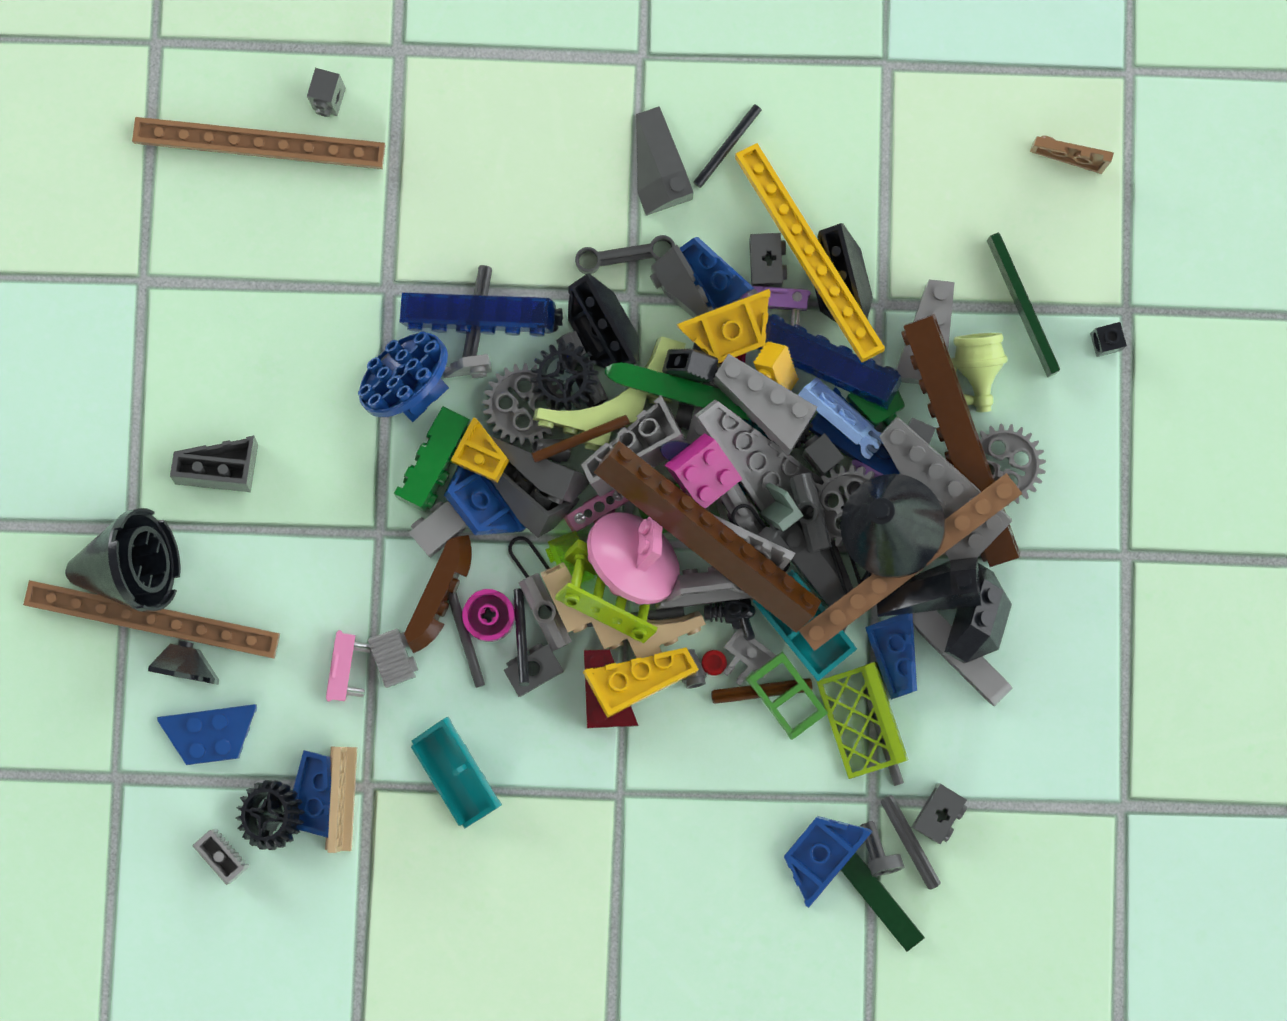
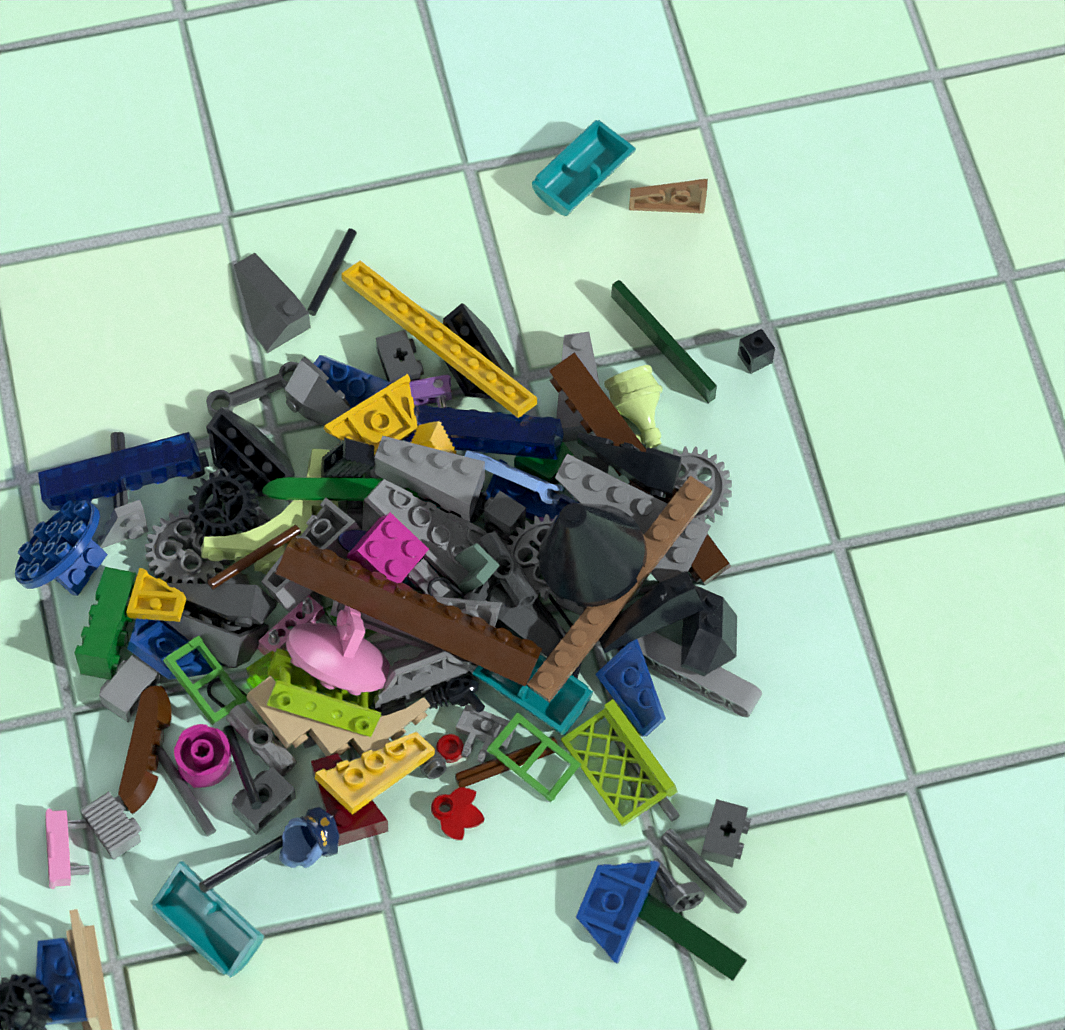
camera: 15 degrees left, 20 degrees down
none -> bright green window [163,636,248,725]
none -> black bar [199,835,283,893]
none -> piece [279,807,340,868]
none -> red plate [431,787,485,841]
none -> teal container [532,119,636,216]
none -> black wedge [577,432,682,500]

